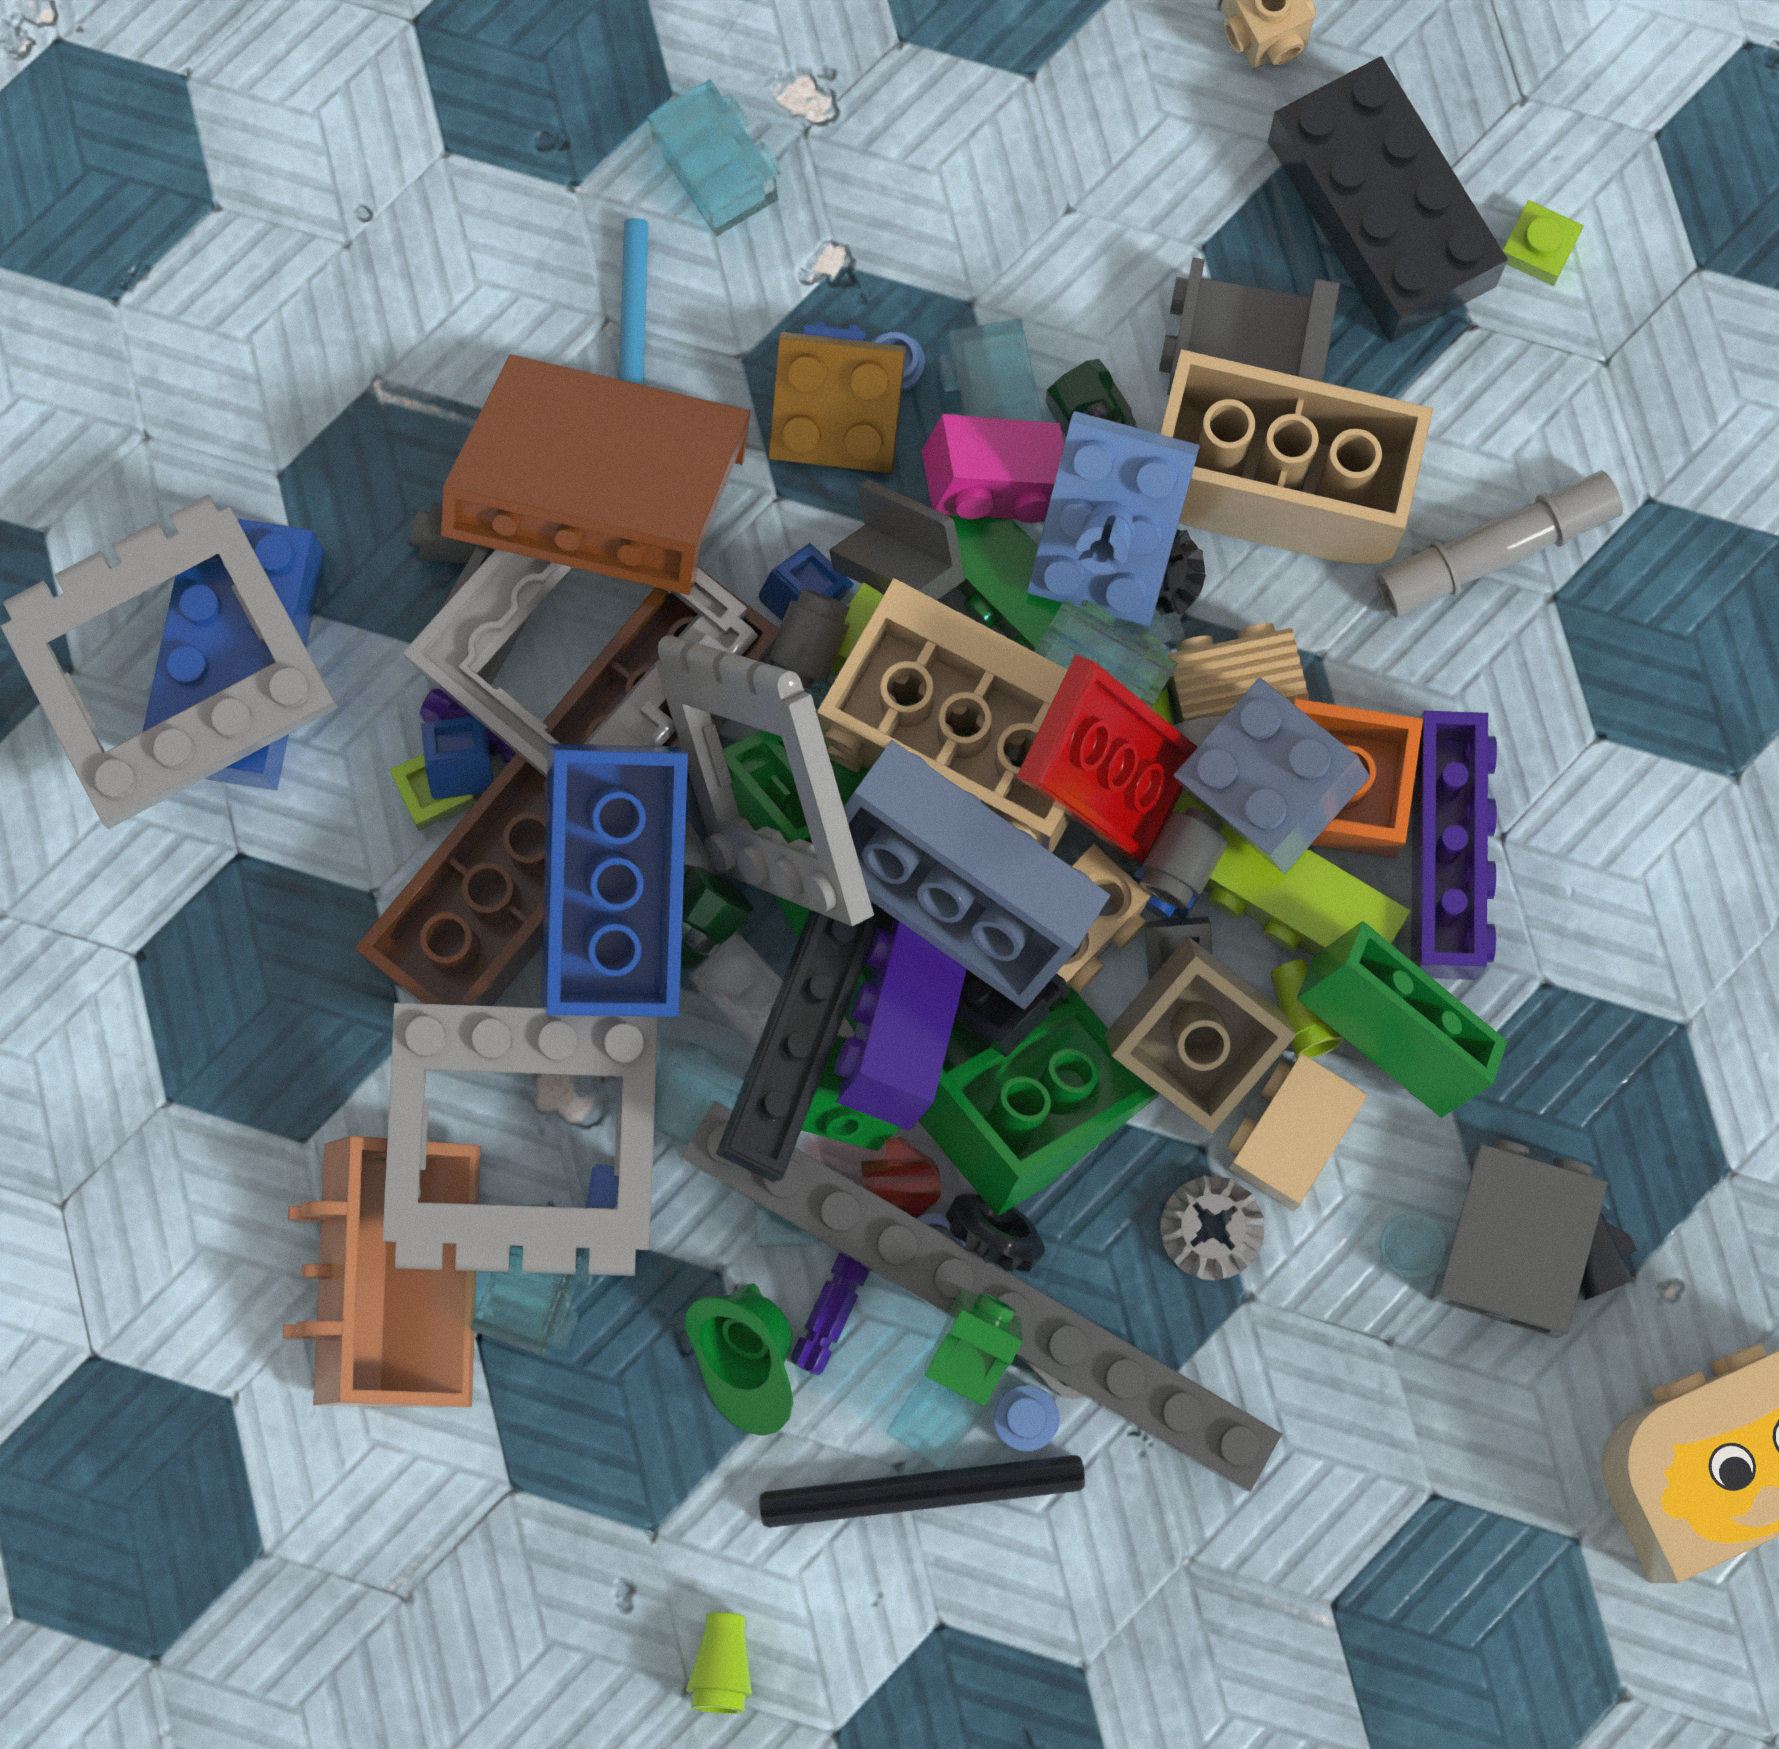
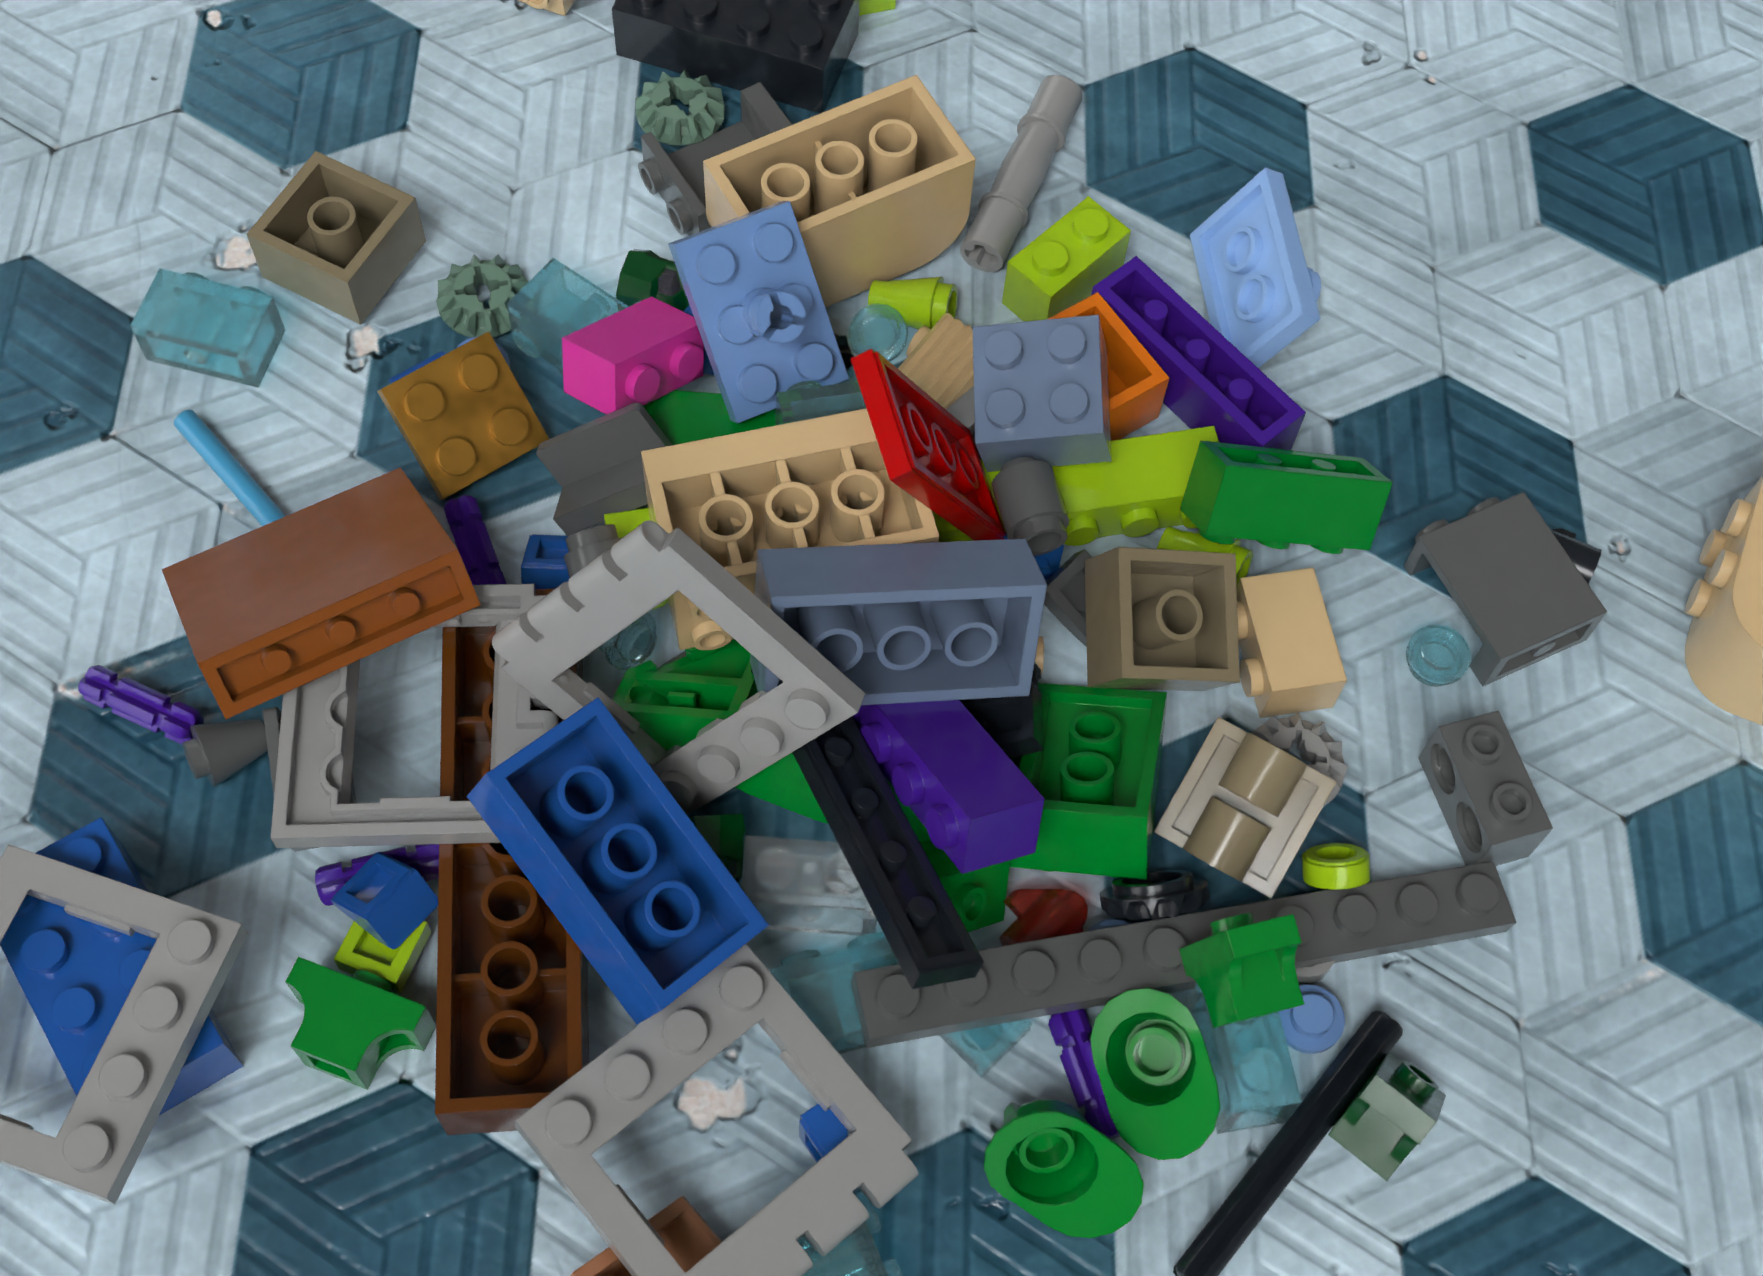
camera: 50 degrees left, 15 degrees down
none -> dark purple axle [78,665,204,745]
none -> dark tan brick [246,151,426,325]
none -> green brick [285,957,436,1090]
none -> sand green gear [436,254,532,337]
none -> dark purple axle [444,495,507,585]
none -> sand green gear [635,69,725,145]
none -> clear light blue plate [848,304,908,362]
none -> lime cone [868,277,958,330]
none -> lime brick [1002,196,1131,322]
none -> green piece [1090,988,1221,1160]
none -> dark tan plate [1154,717,1337,899]
none -> light blue plate [1190,167,1321,368]
none -> lime tile [1302,843,1370,890]
none -> brick [1328,1052,1446,1181]
none -> dark grey brick [1418,710,1553,866]

